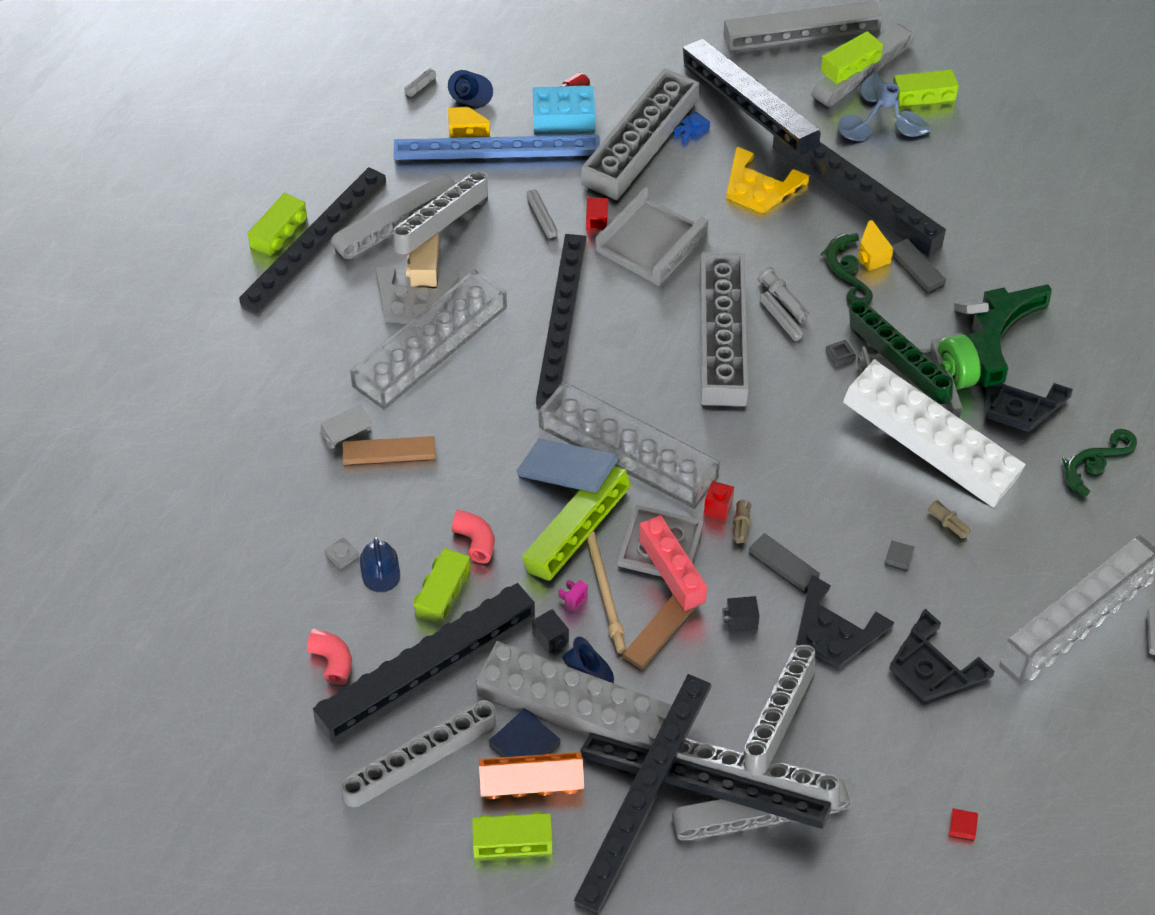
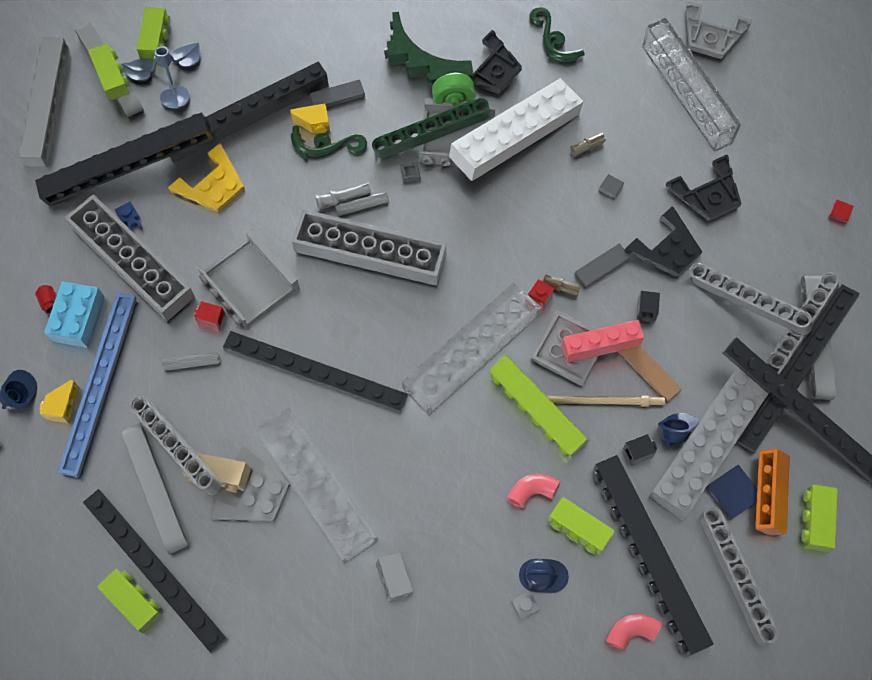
camera: 75 degrees left, 15 degrees up
medium nougat tile [343,436,436,465] -> none
sand blue tile [516,438,618,493] -> none
dark pink tile [558,580,588,614] -> none
light grey tile [954,300,989,314] -> none

